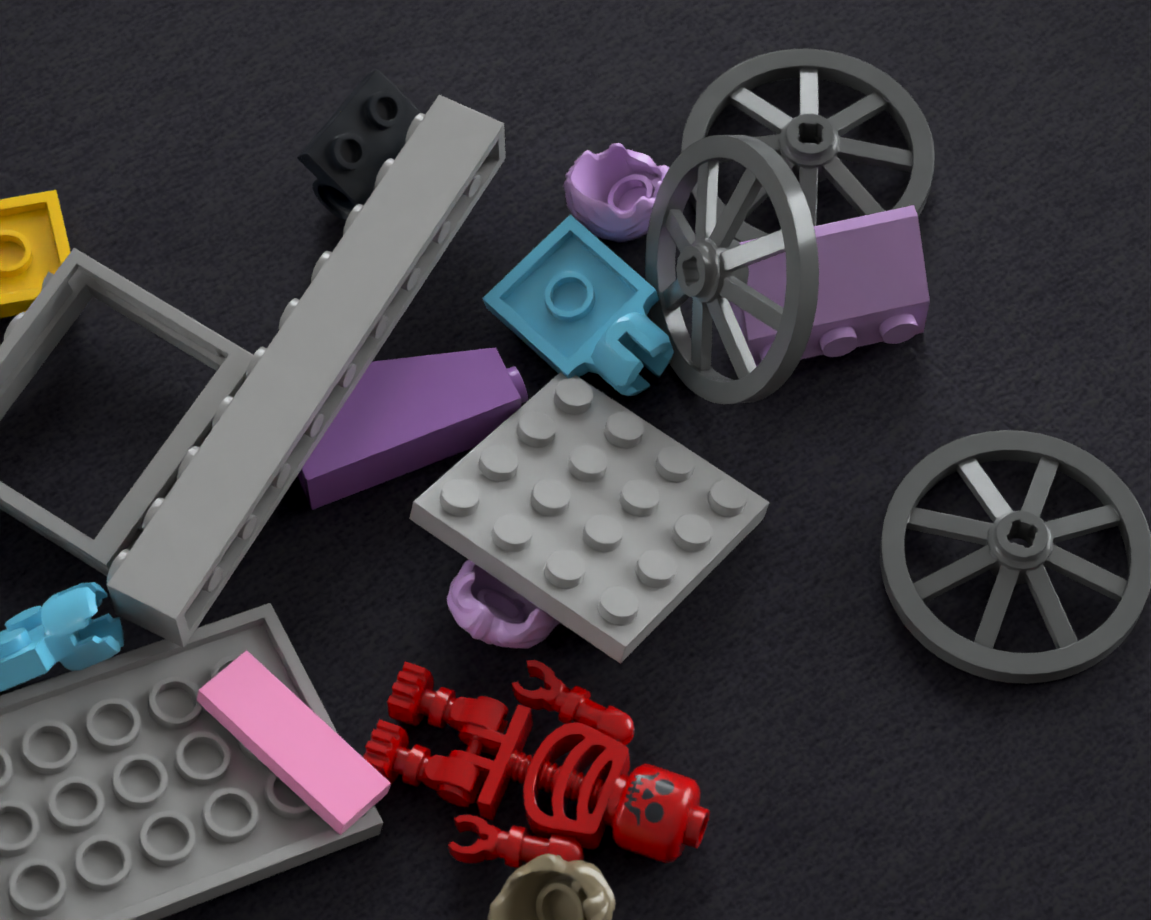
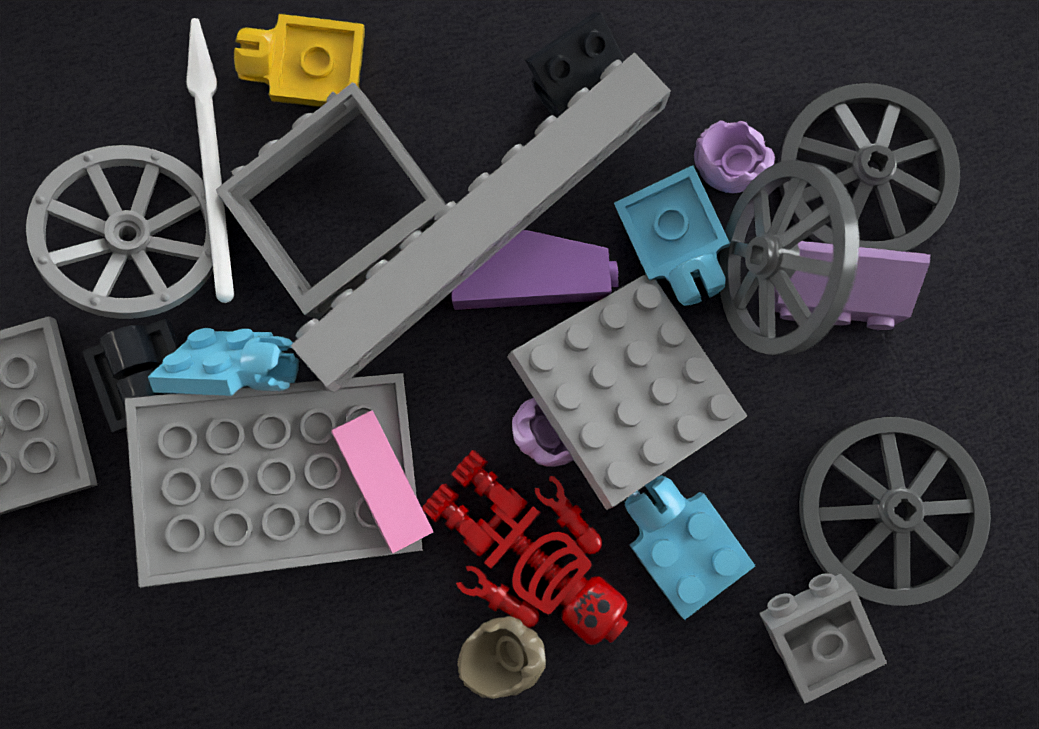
camera: 20 degrees right, 20 degrees up
none -> medium azure plate [625,475,755,620]
none -> light grey plate [759,573,887,703]

